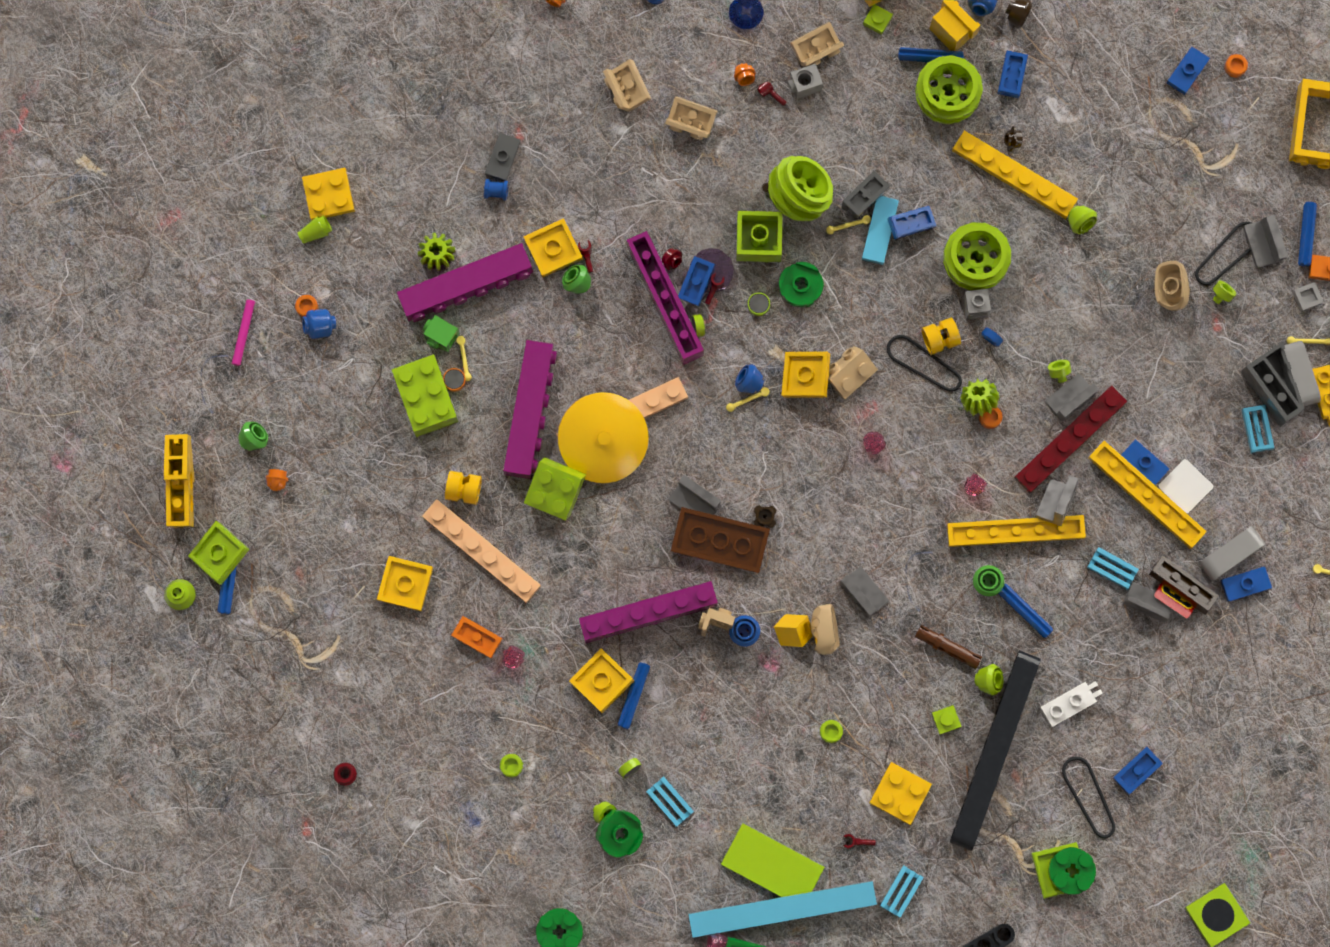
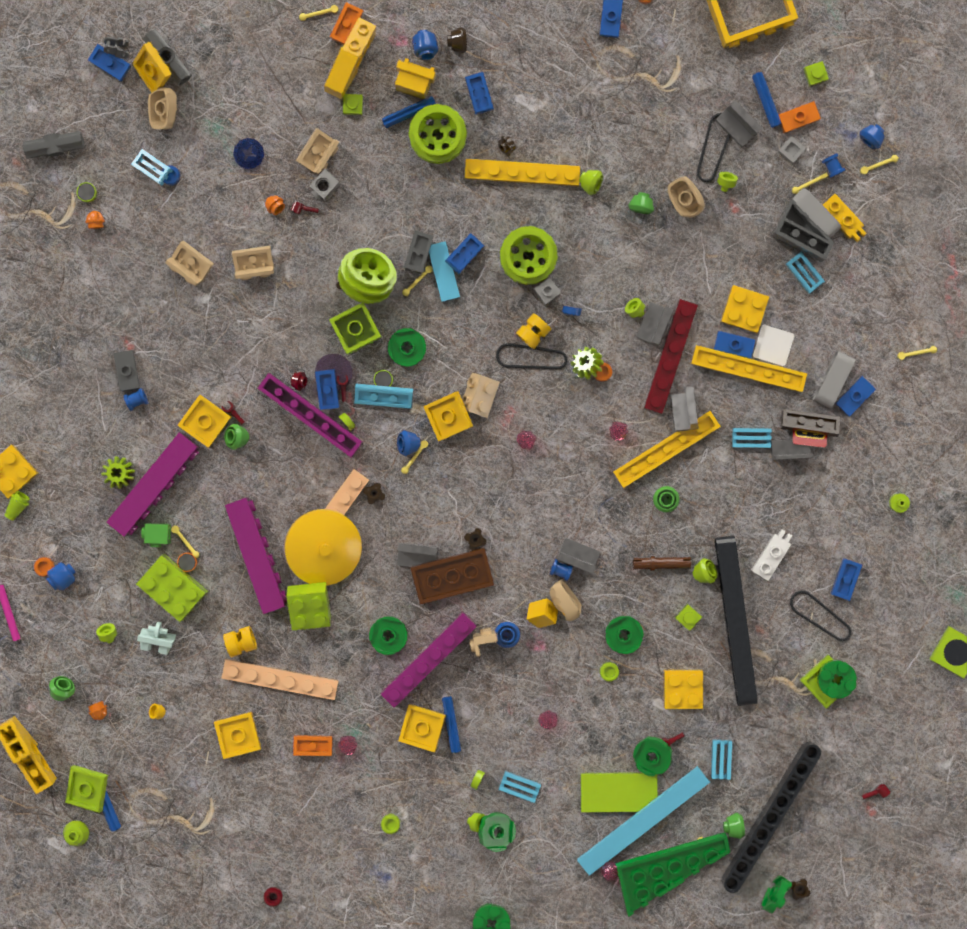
camera: 30 degrees left, 10 degrees up
blue axle [998,584,1053,638] -> none
none -> lime tile [96,623,117,644]
none -> light aqua hips [137,622,176,655]
none -> yellow hinge [149,703,166,720]
none -> medium azure tile [354,384,413,409]
none -> dark brown plate [363,483,385,505]
none -> green plate [369,616,408,655]
none -> clear pink plate [538,710,557,730]
none -> blue bush [549,559,573,581]
none -> green plate [605,615,644,654]
none -> bright green cone [628,192,654,215]
none -> green plate [633,736,672,776]
none -> yellow plate [721,285,769,333]
none -> lime tile [889,493,910,513]

